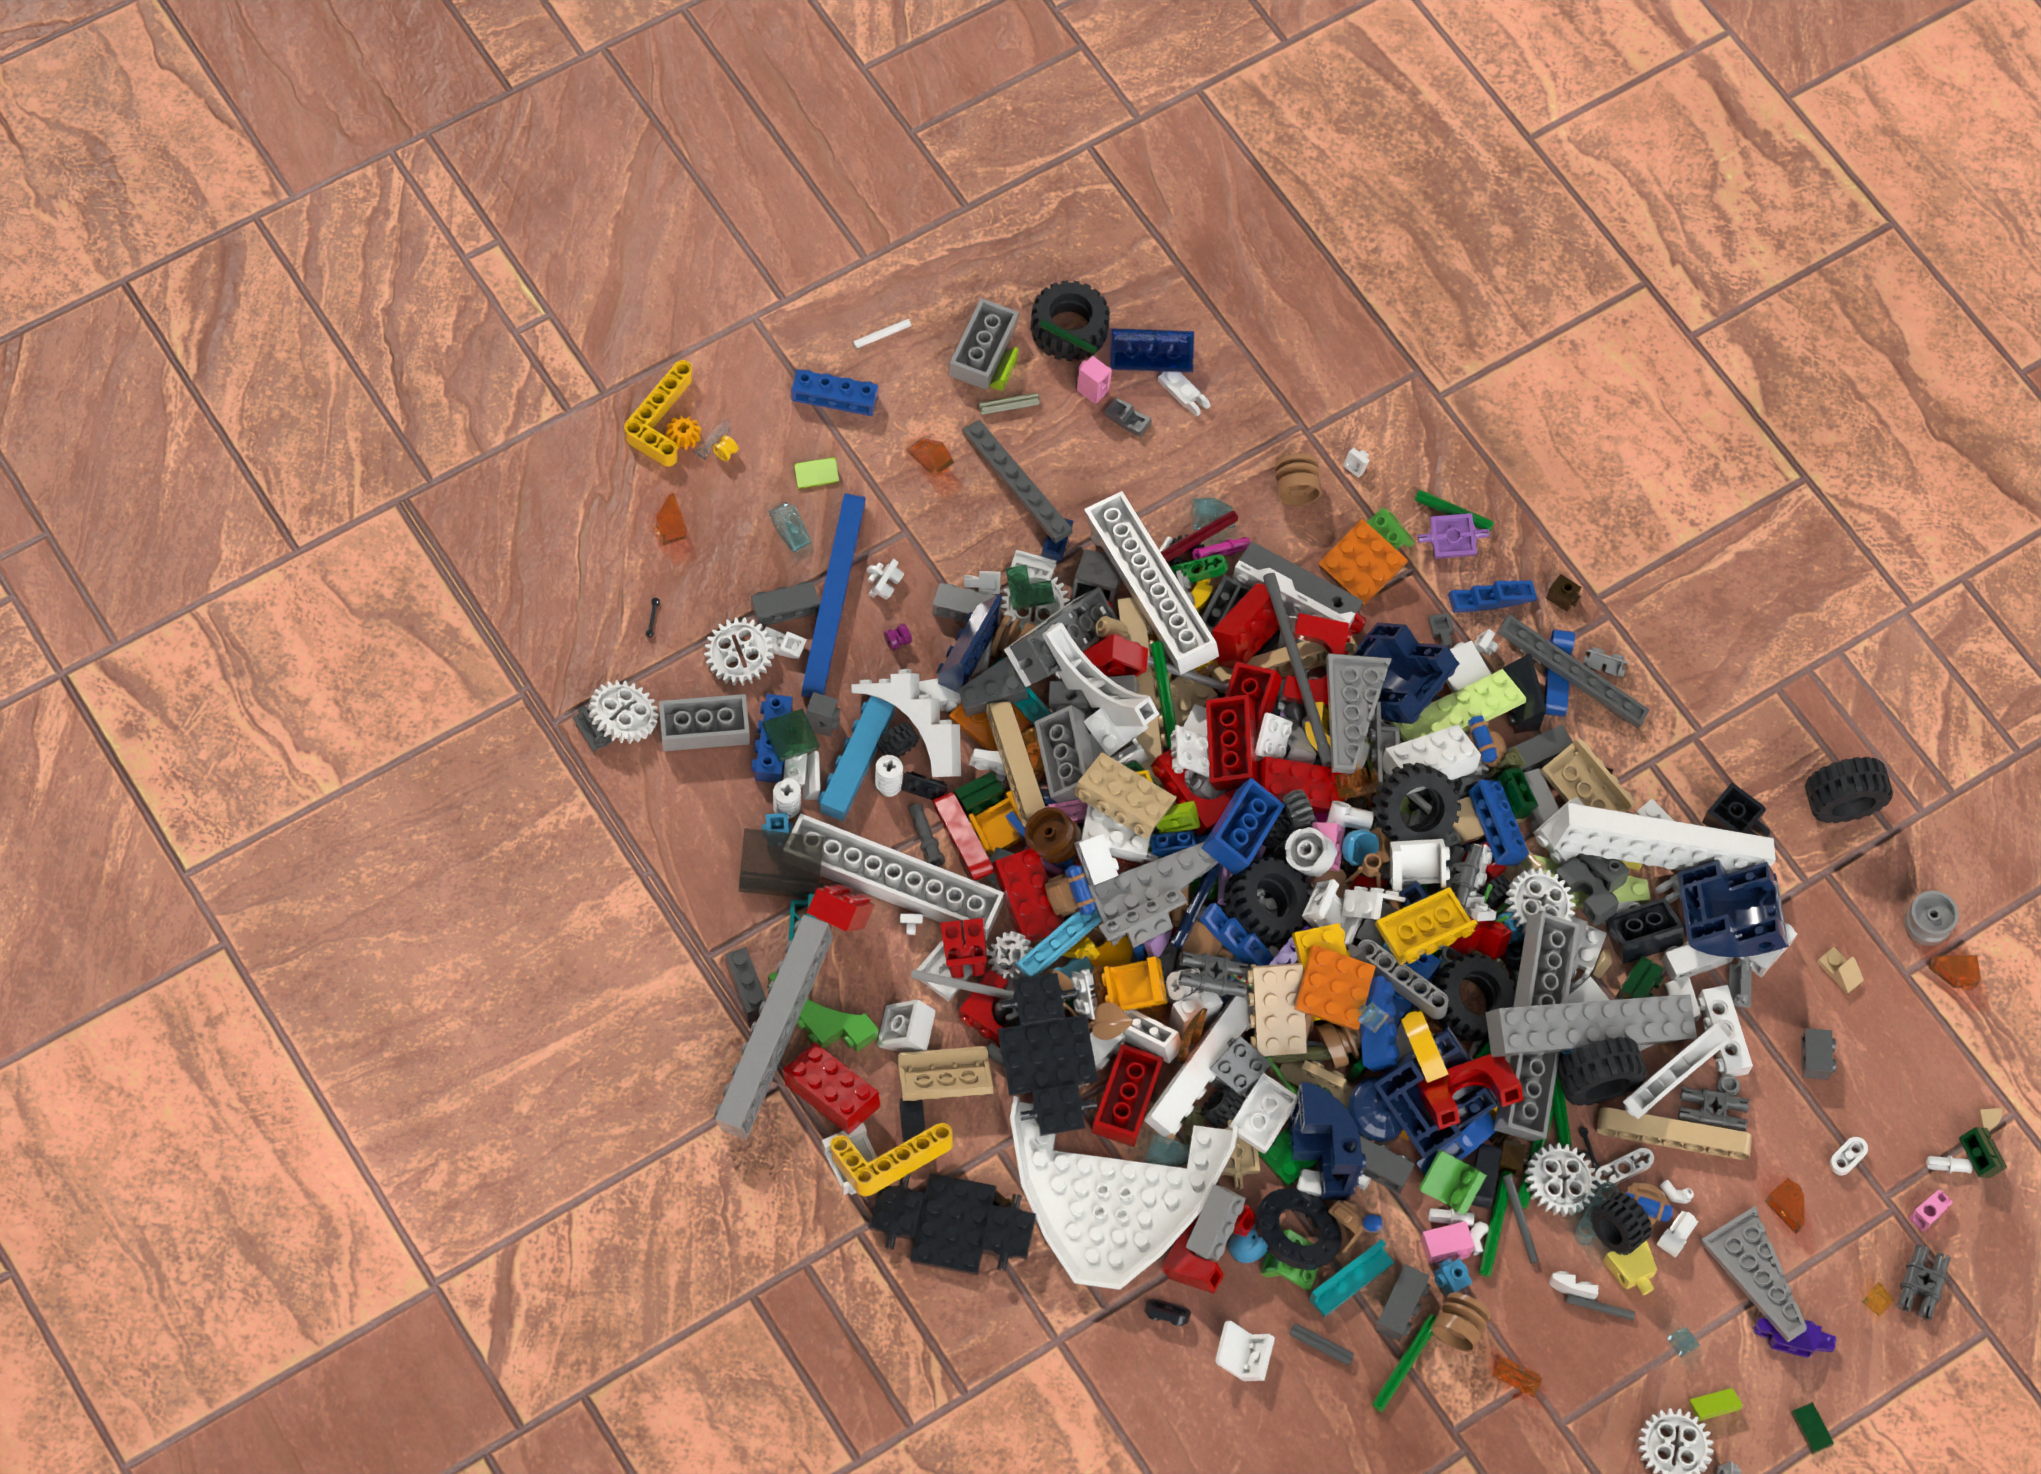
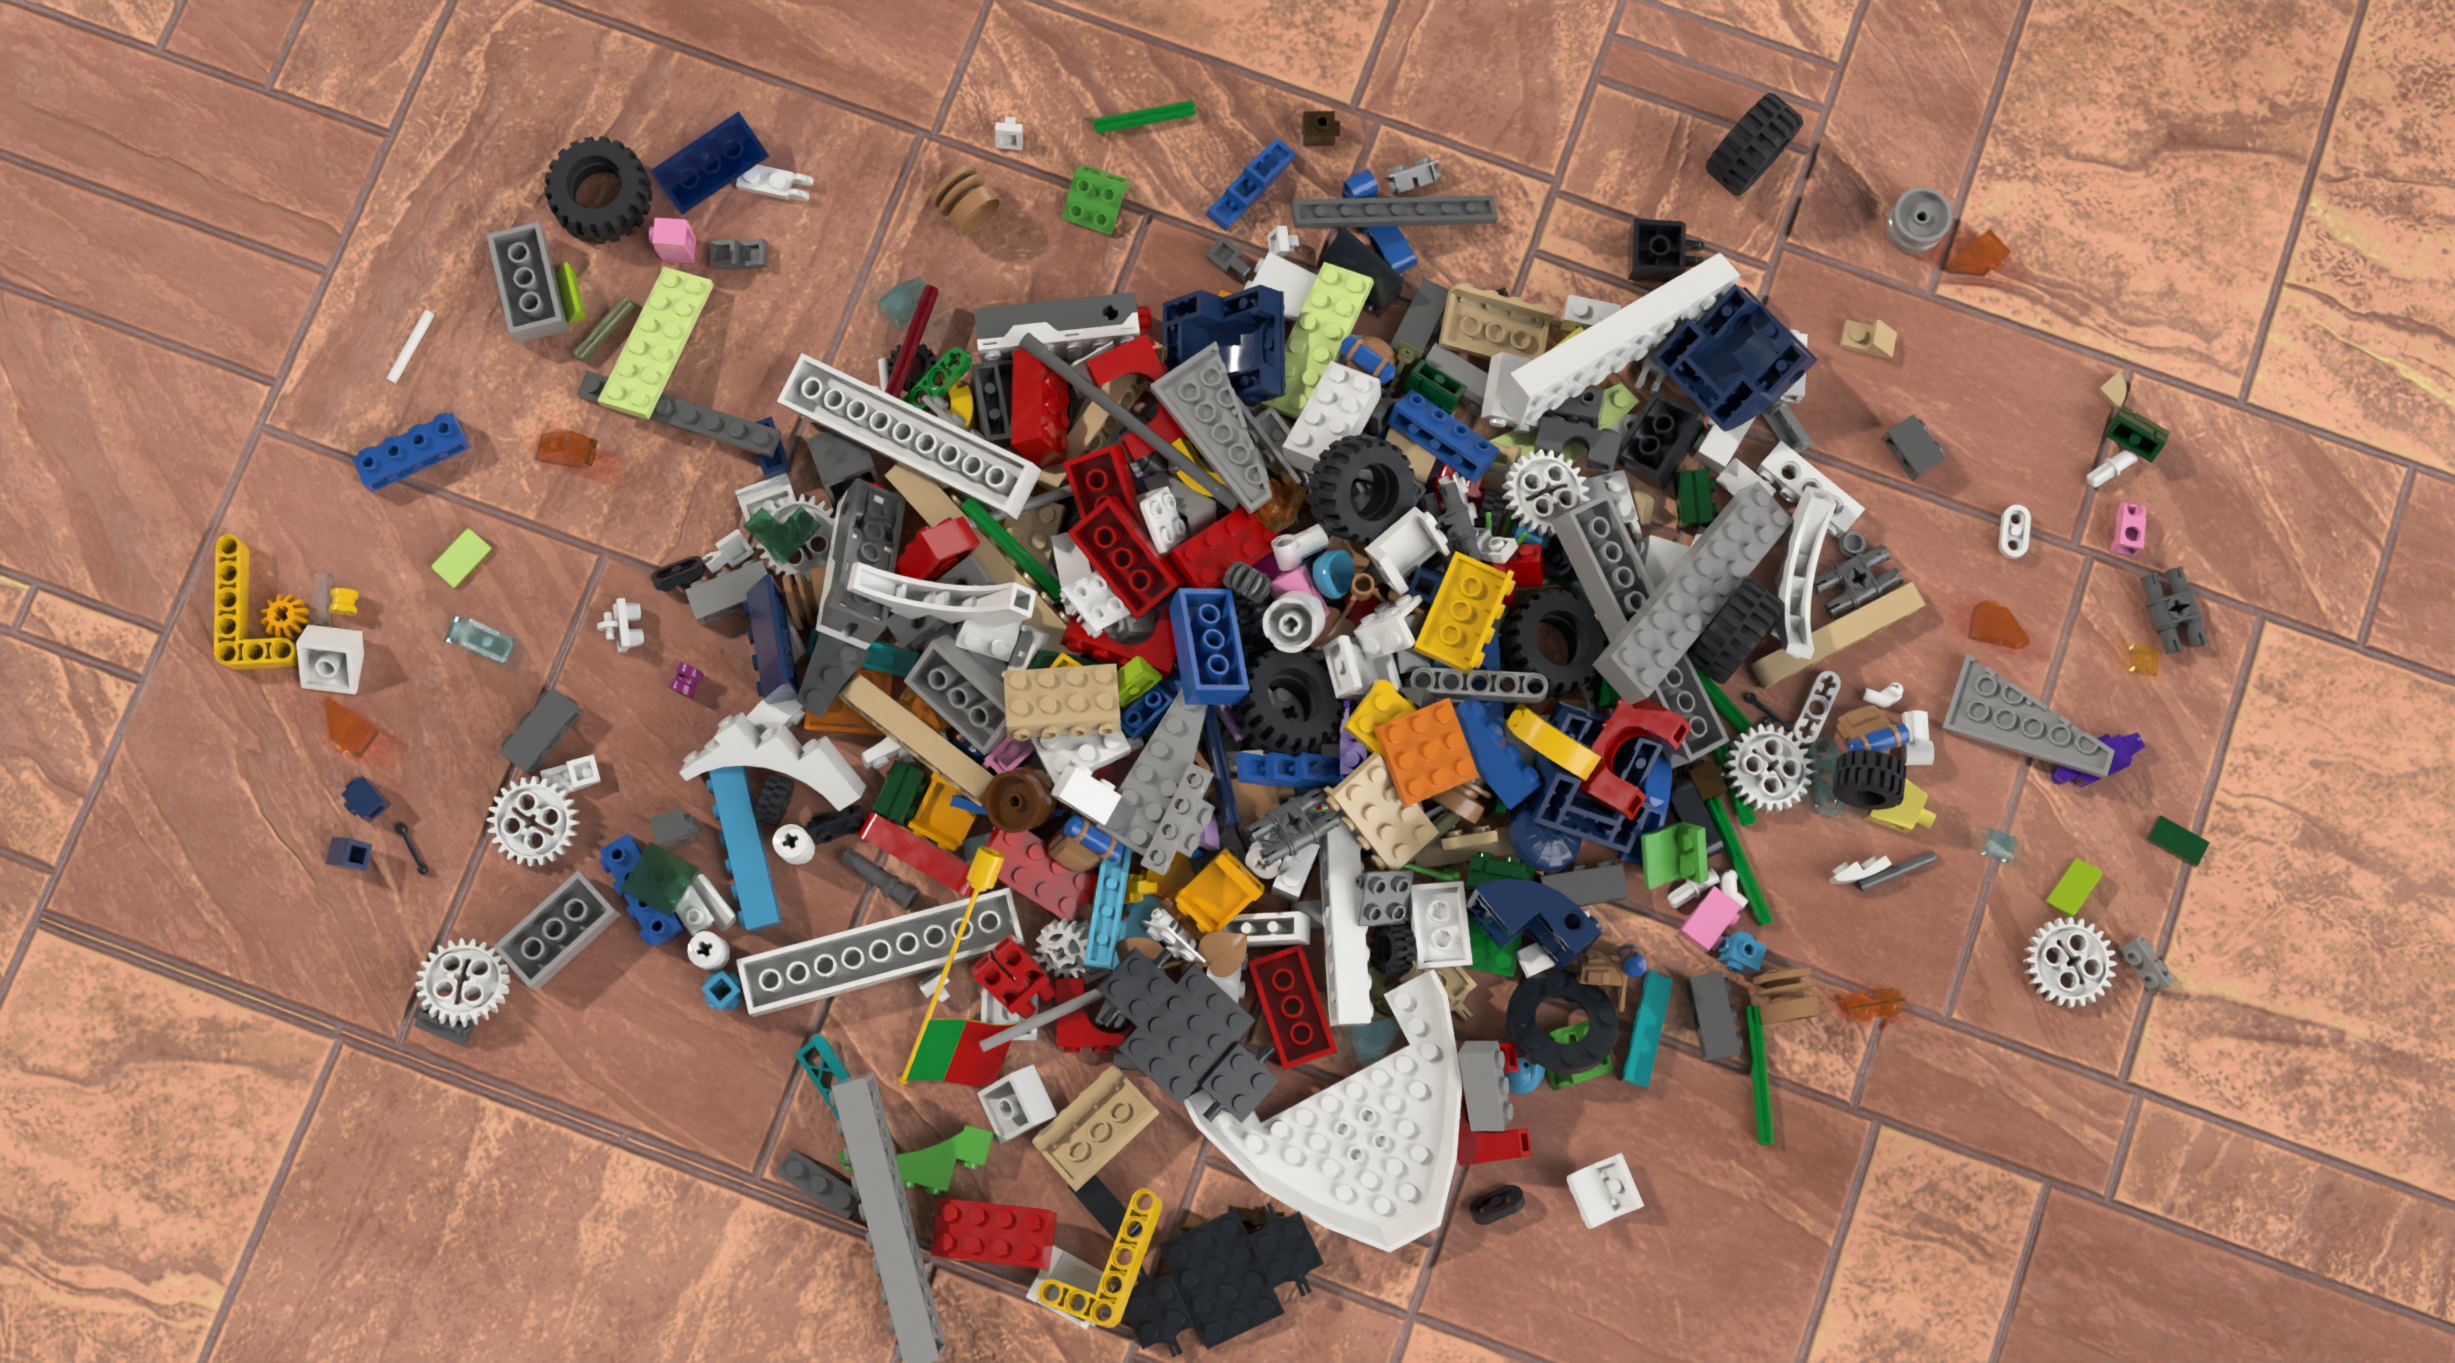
camera: 35 degrees left, 15 degrees up
clear smoke door [739,828,824,899] -> none
blue beam [801,493,866,698] -> none
red brick [806,884,875,932] -> none
dark green bar [1040,319,1098,355] -> none
tan brick [1096,616,1128,639] -> none
clear orange slope [1177,1008,1208,1063] -> none
dark pink pin [1193,537,1251,560] -> none
dark grey axle [1289,1323,1354,1365] -> none
orange plate [1318,519,1408,606] -> none
clear light blue tile [1357,1002,1389,1033] -> none
medium lavender plate [1417,513,1489,559] -> none
dark grey bar [1503,1175,1539,1264] -> none
none -> white slope [296,625,364,695]
none -> dark blue brick [325,837,373,871]
none -> dark blue brick [341,776,391,823]
none -> yellowish green plate [598,267,714,420]
none -> black plate [651,556,706,592]
none -> flag [898,846,1019,1086]

